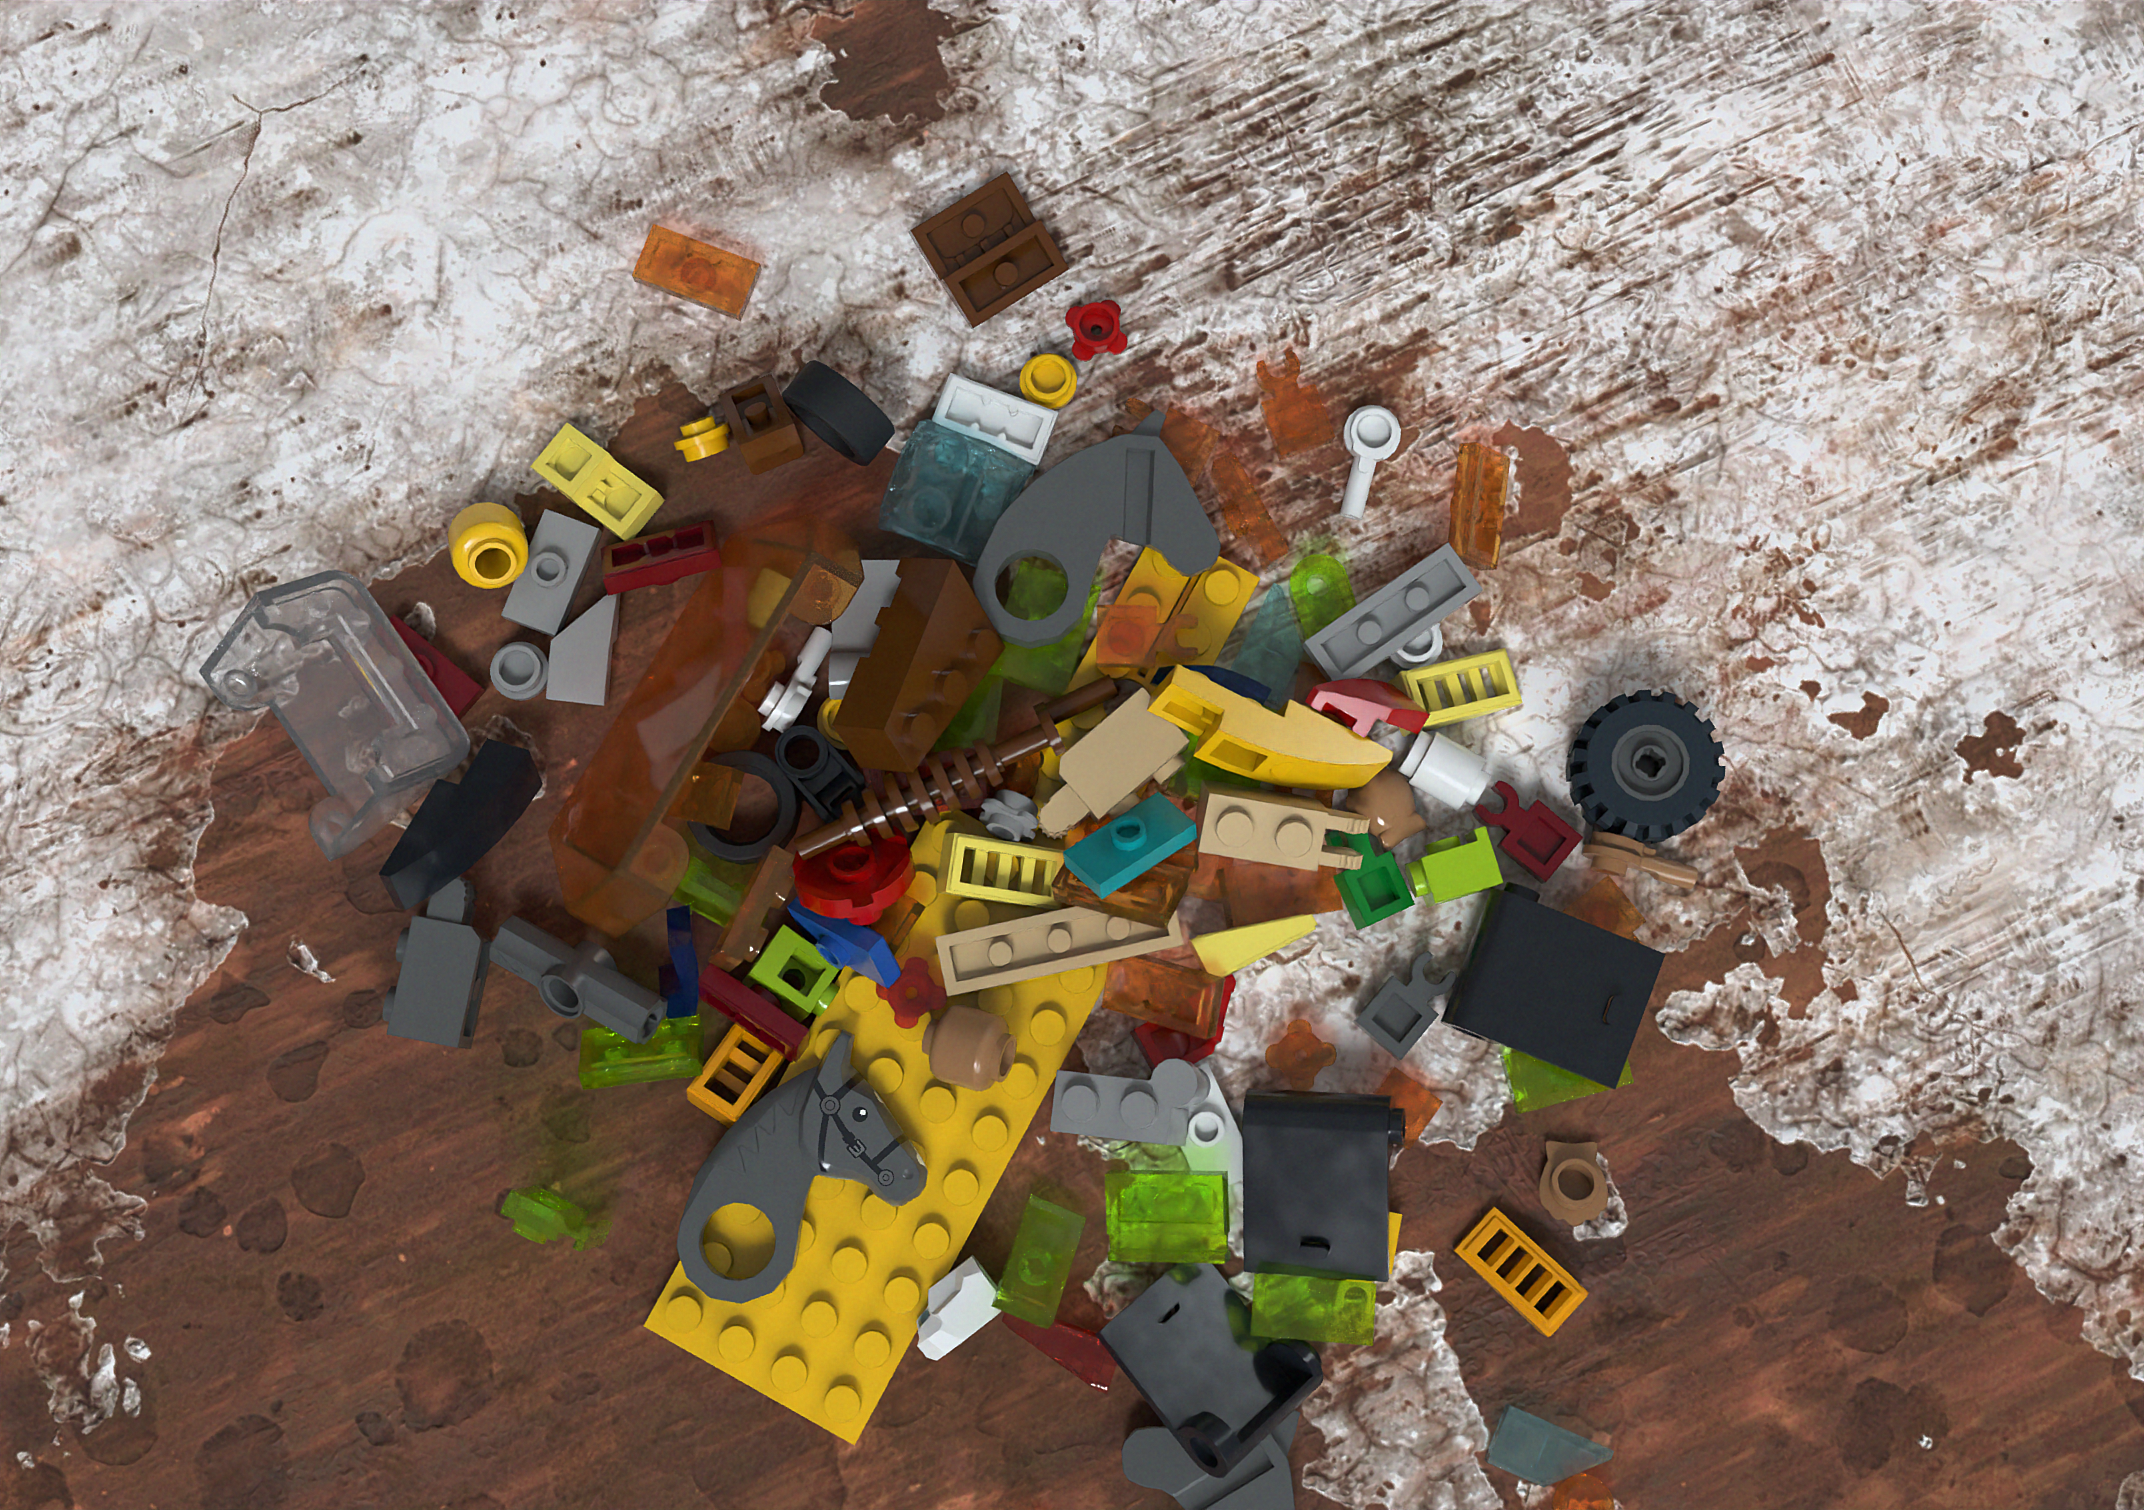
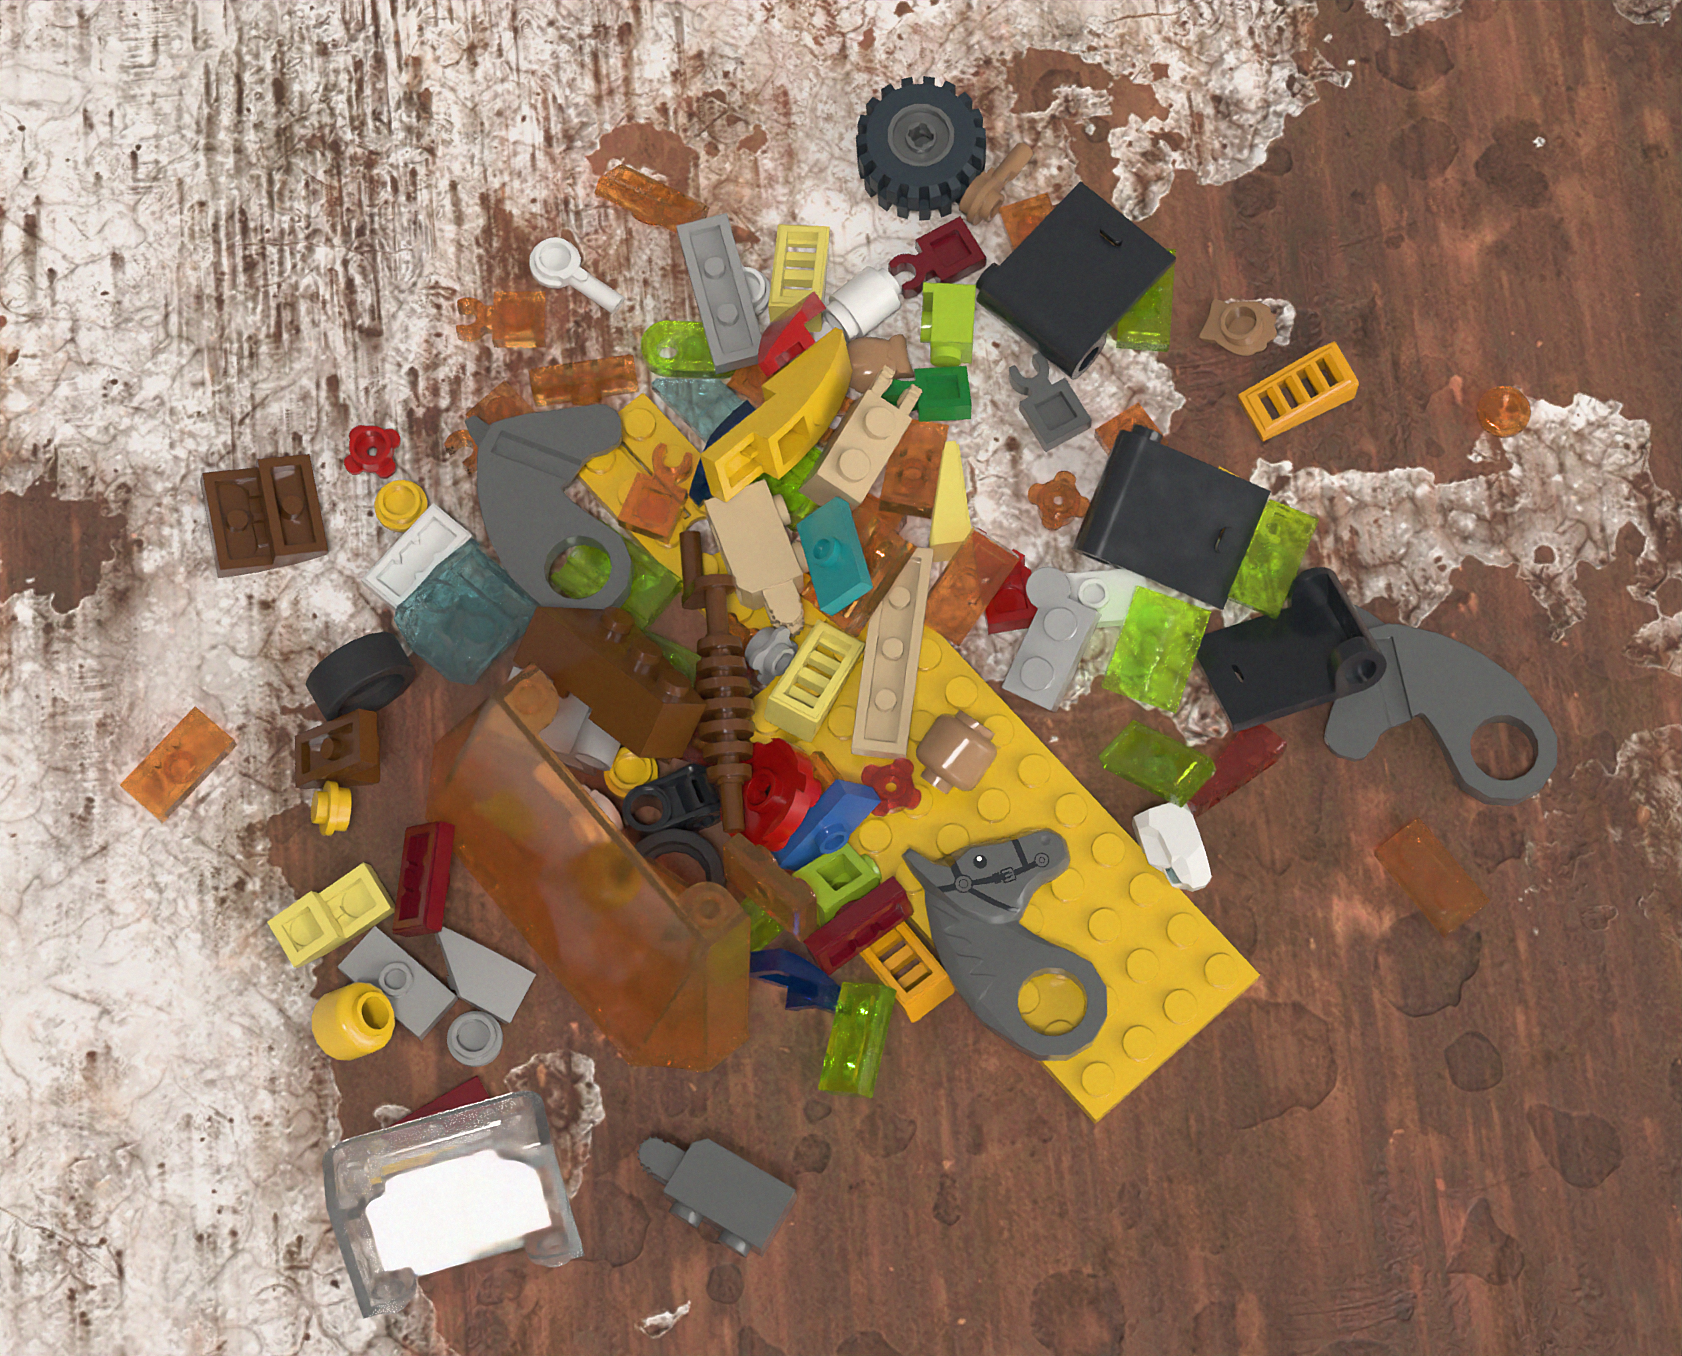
camera: 65 degrees left, 10 degrees down
black slope [378,738,543,910] -> none
dark grey piece [489,915,668,1045] -> none
clear neon green plate [500,1186,613,1252] -> none
clear light blue tile [1484,1403,1614,1487] -> none

